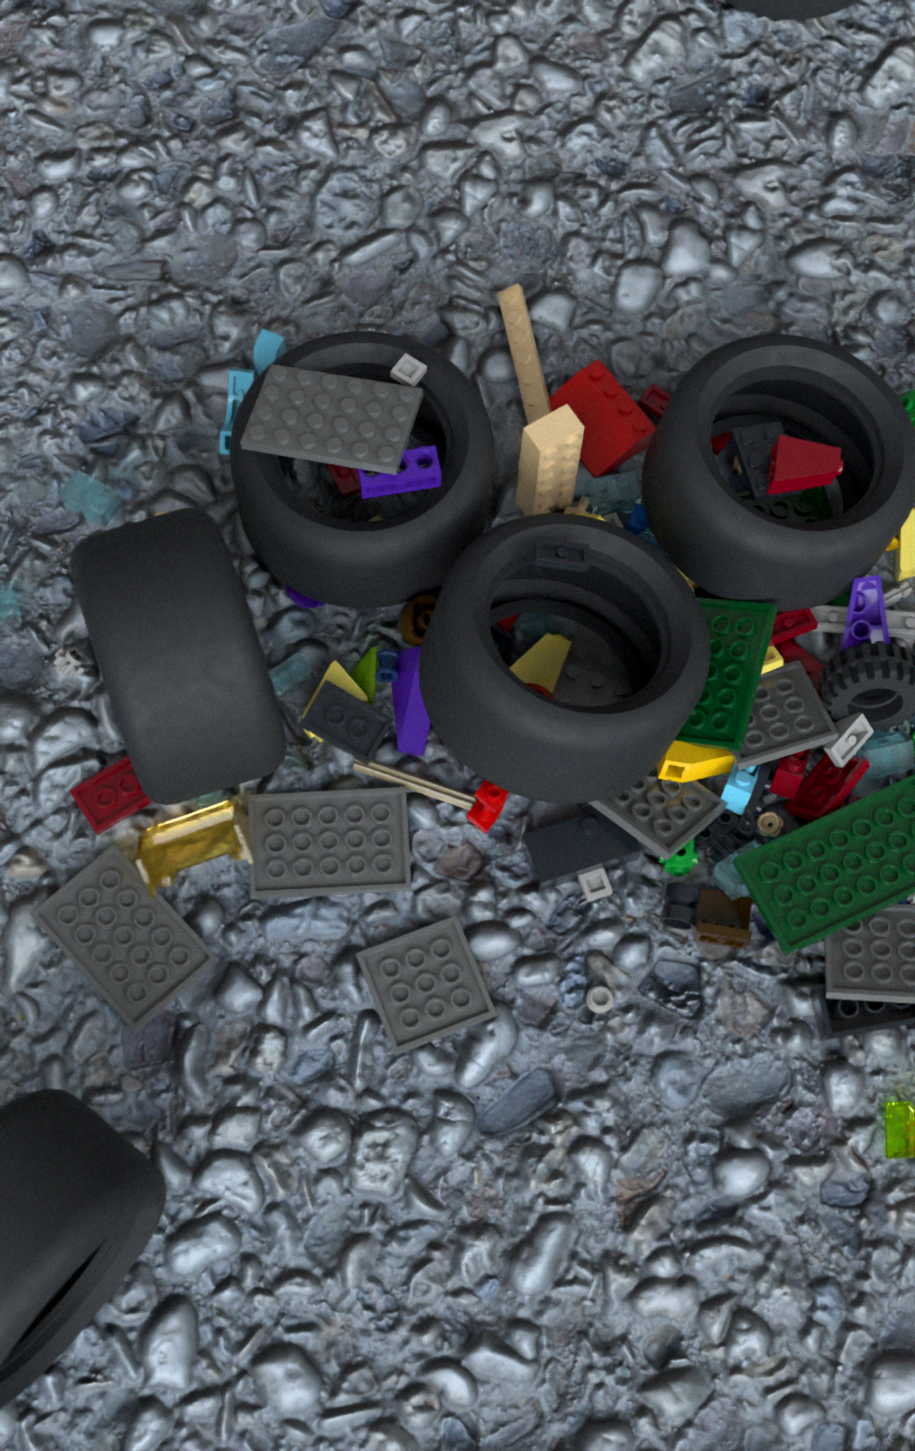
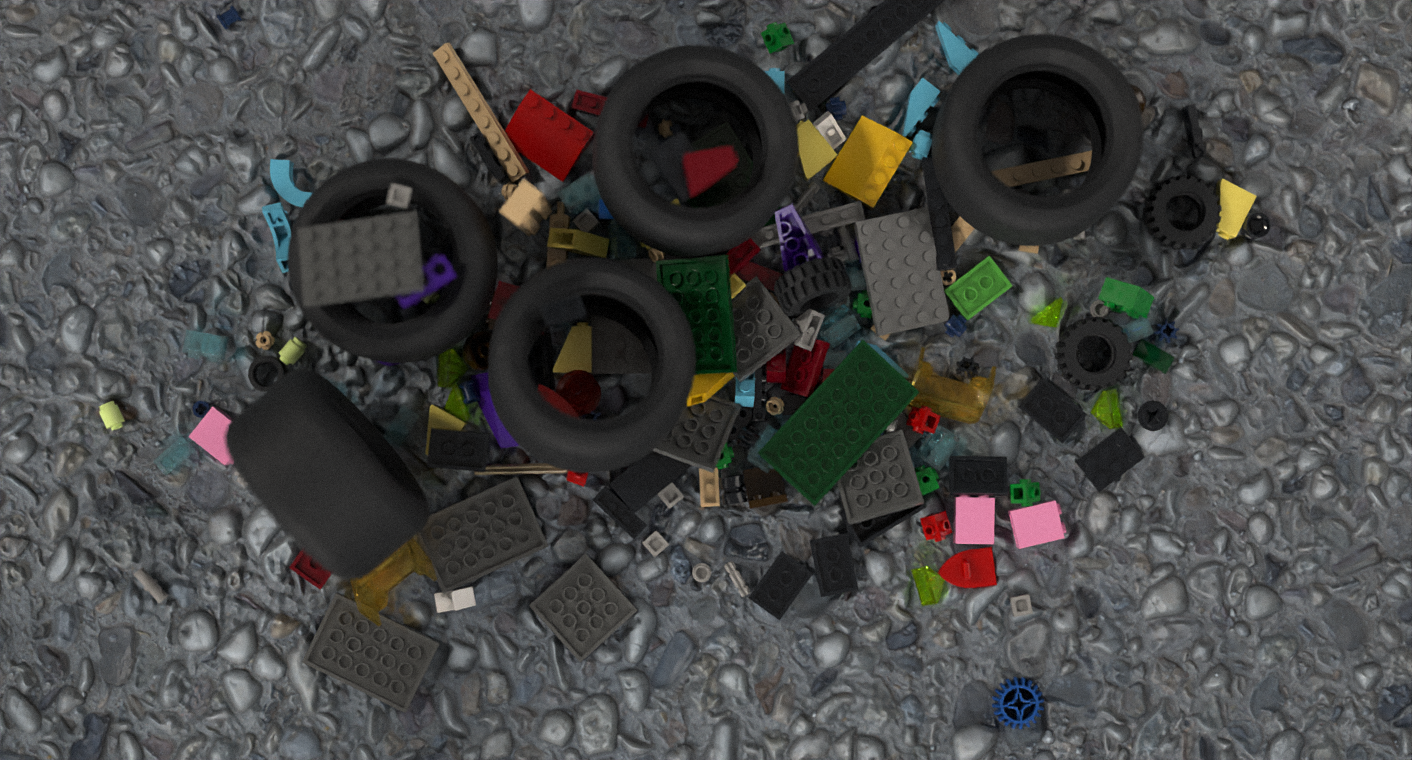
camera: 15 degrees left, 20 degrees up
none -> bright pink brick [189,406,233,465]
none -> dark blue bush [193,401,212,418]
none -> dark blue bush [216,5,242,30]
none -> white slope [434,586,476,613]
none -> clear neon green slope [437,349,468,387]
none -> black hinge [470,132,506,183]
none -> black plate [592,486,647,539]
none -> light grey plate [642,530,669,557]
none -> tan plate [699,468,720,507]
none -> light grey axle [724,561,750,597]
none -> black plate [748,551,813,621]
none -> black plate [809,533,859,597]

